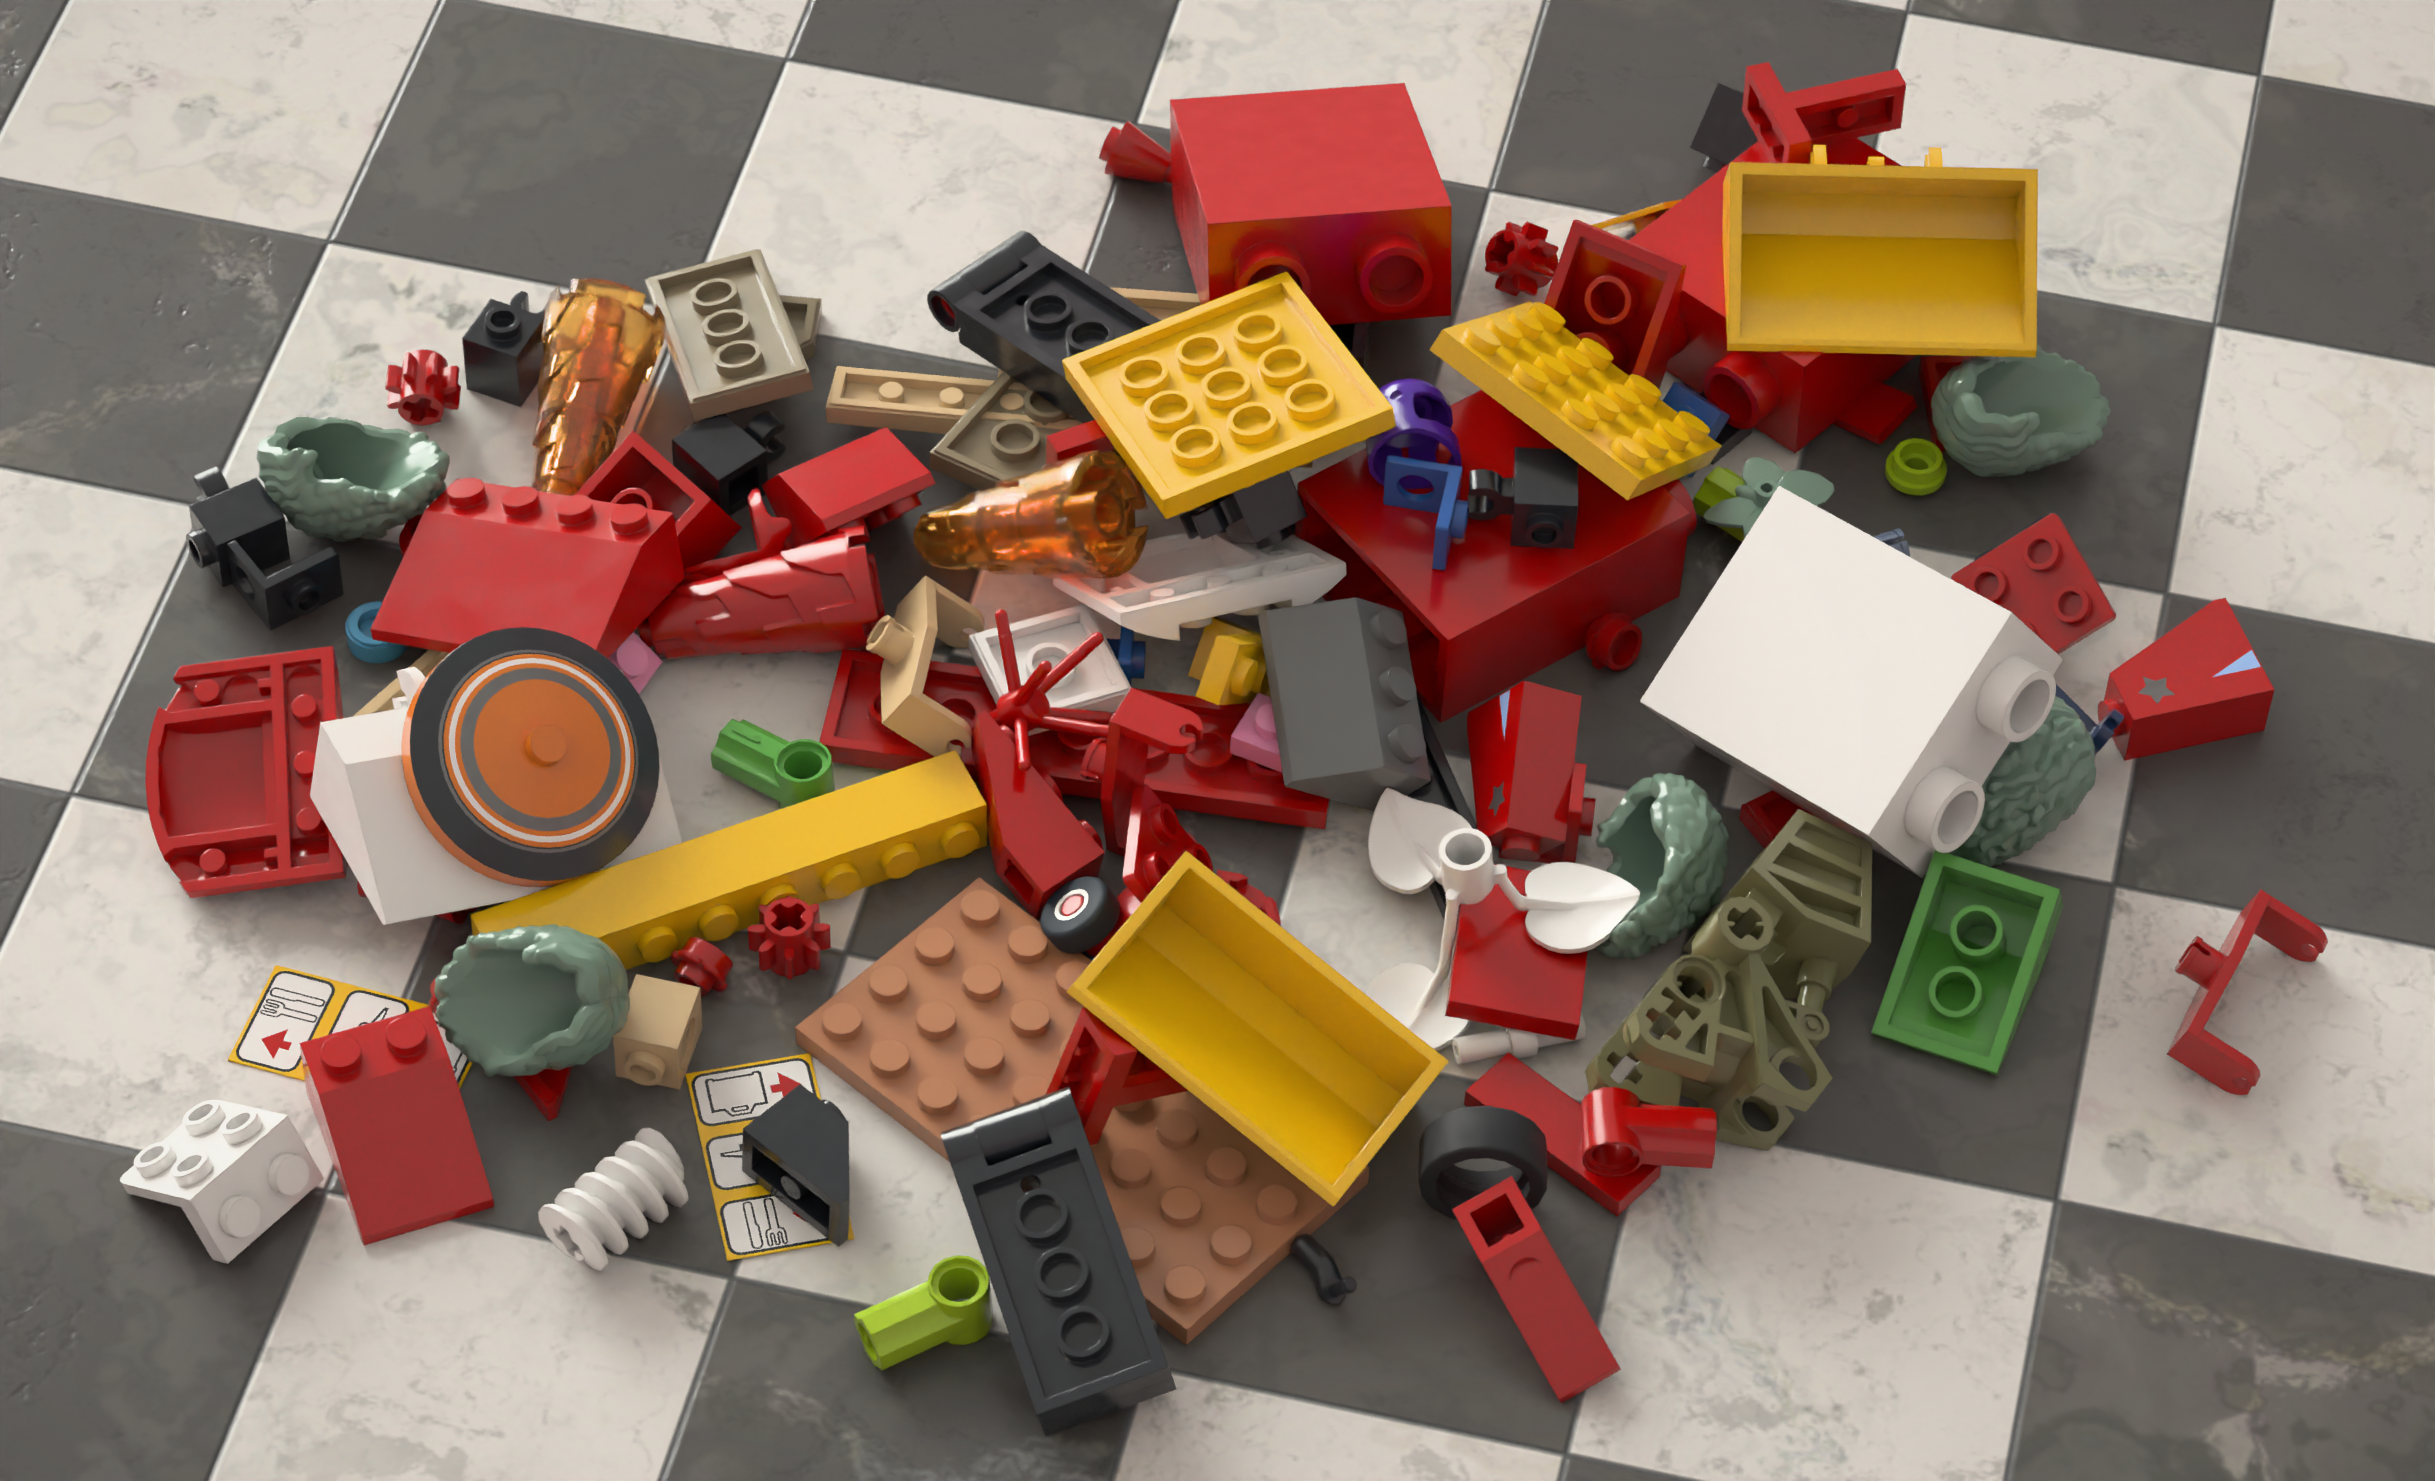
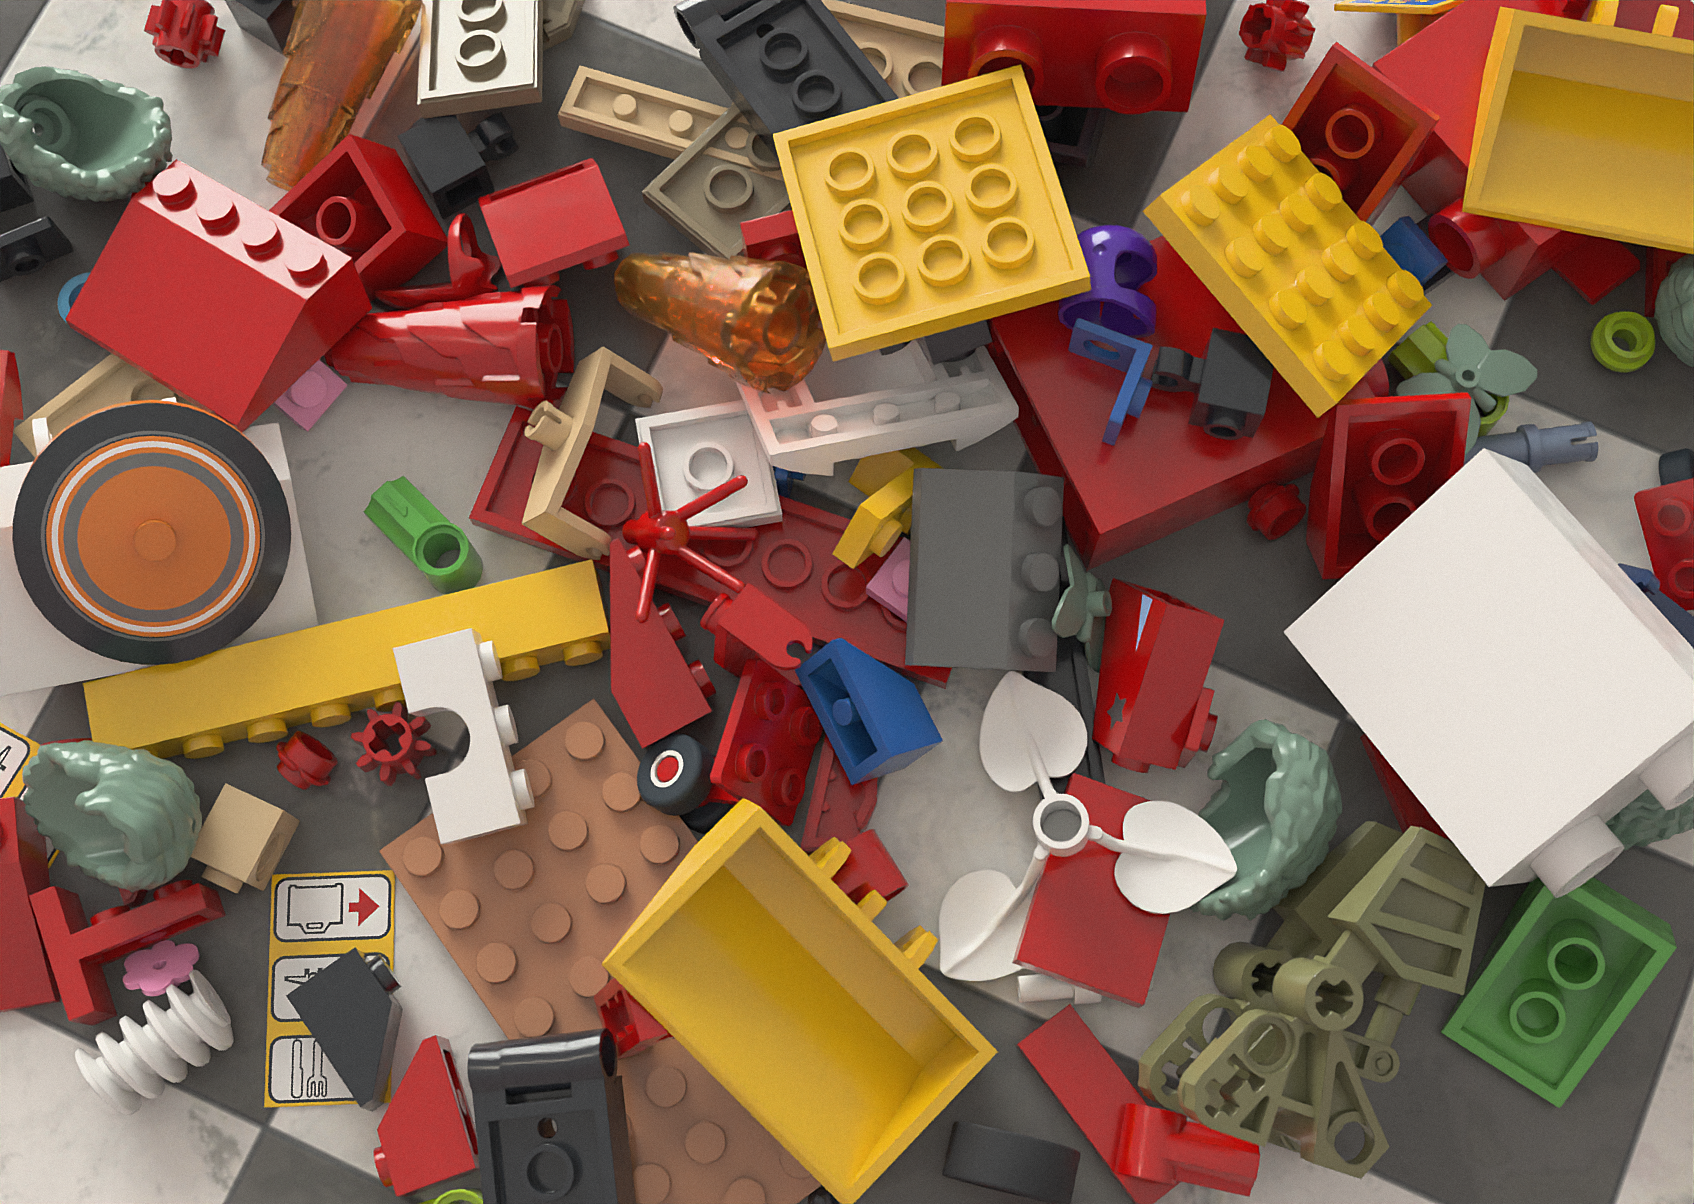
camera: 15 degrees right, 25 degrees up
none -> red bracket [29,880,226,1026]
none -> bright pink plant [123,940,200,996]
none -> red slope [373,1035,480,1197]
none -> white arch [393,628,535,844]
none -> blue slope [795,638,943,785]
none -> sand green piece [1052,544,1112,673]
none -> red slope [1306,392,1472,579]

